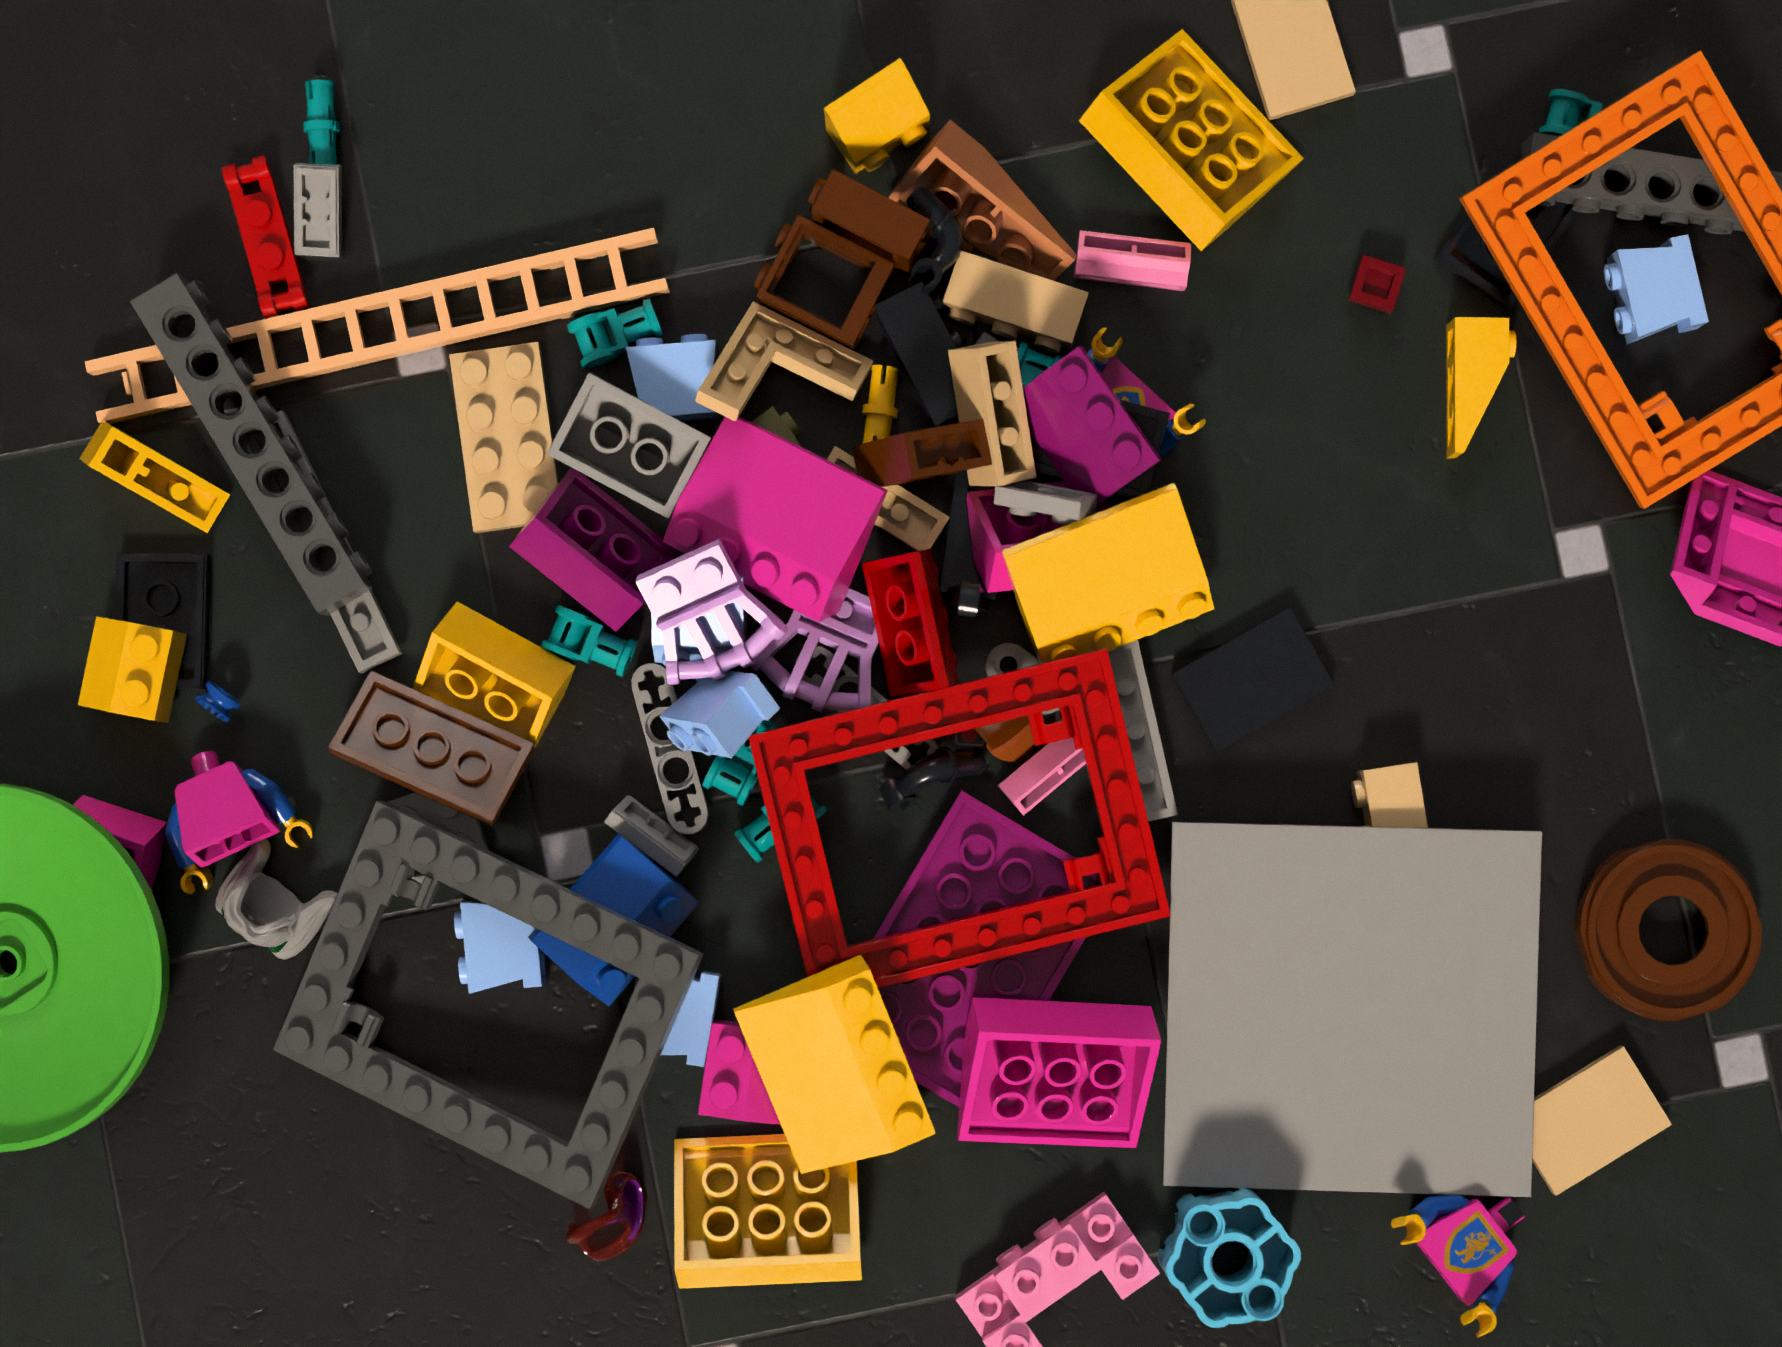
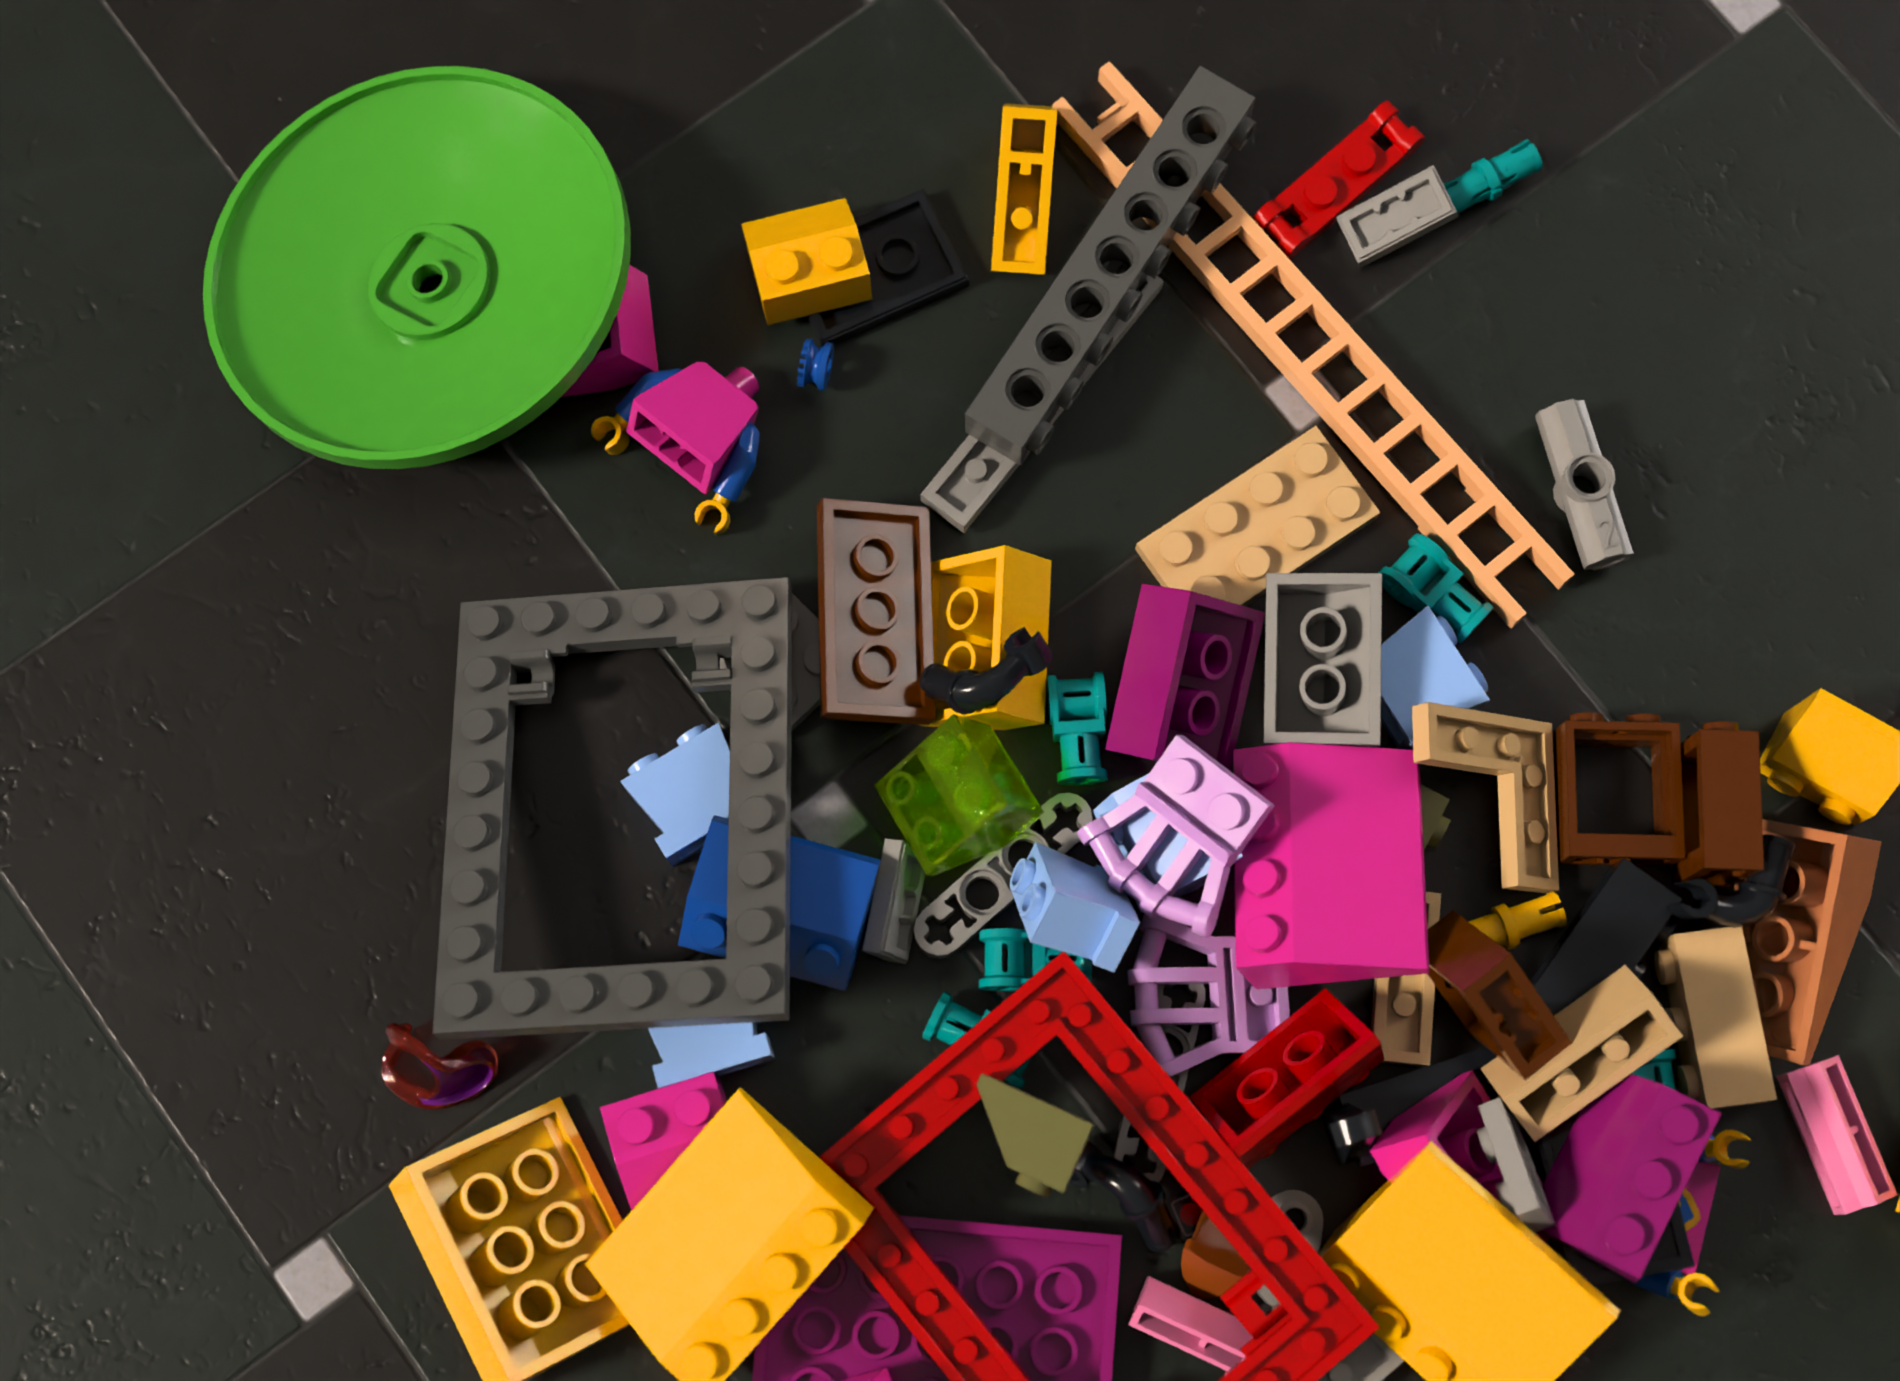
camera: 65 degrees right, 10 degrees down
light grey hair [215,838,338,960] -> none
none -> clear neon green slope [874,714,1044,876]
none -> black piece [920,627,1053,715]
none -> olive slope [977,1074,1095,1198]
none -> light grey piece [1535,398,1634,570]

